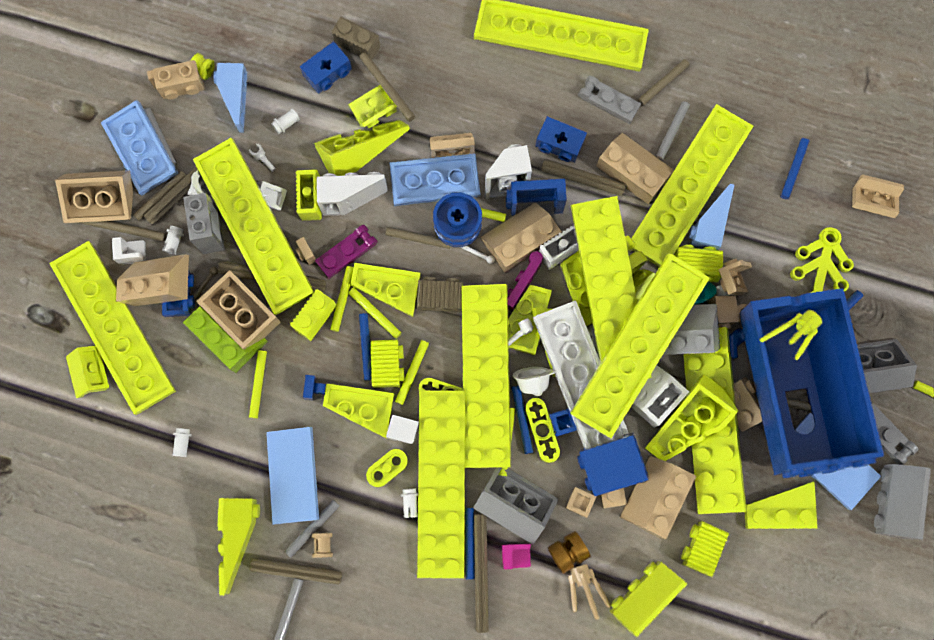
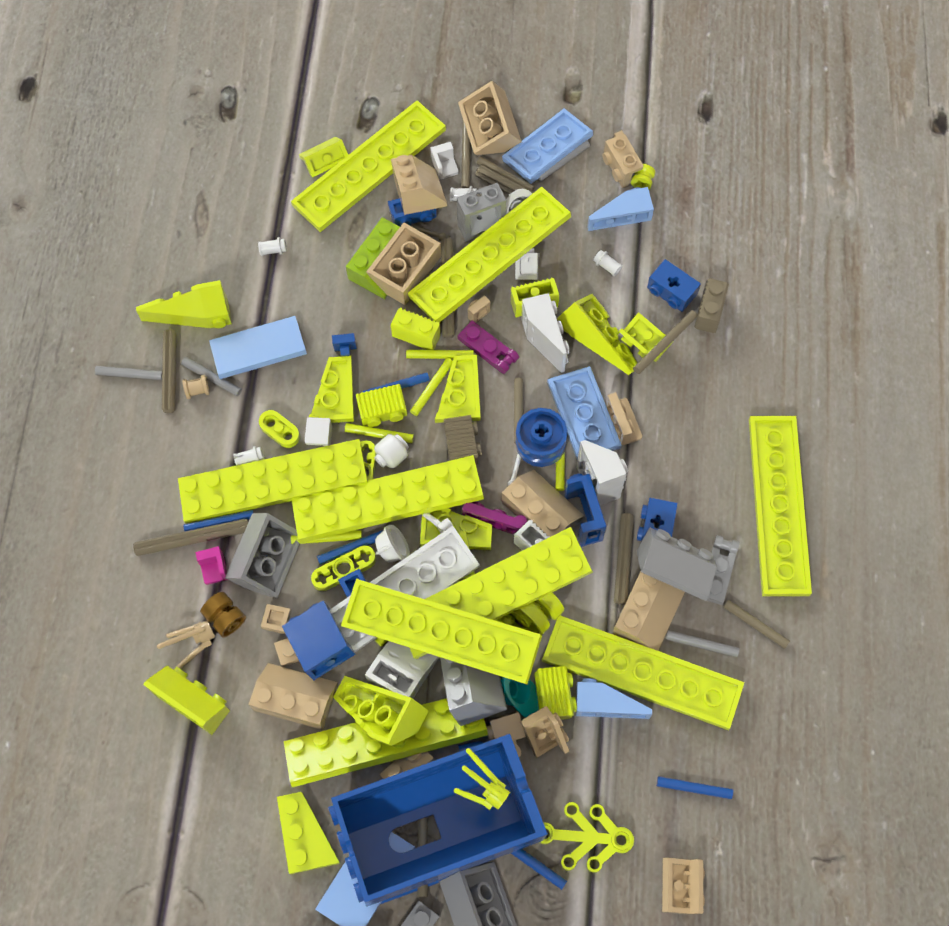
camera: 80 degrees right, 10 degrees down
white hand [249,143,276,172] -> none
neon yellow bar [249,350,267,419] -> none
neon yellow brick [681,521,729,577] -> none
none -> white head [374,434,409,468]
none -> light grey slope [636,527,717,601]

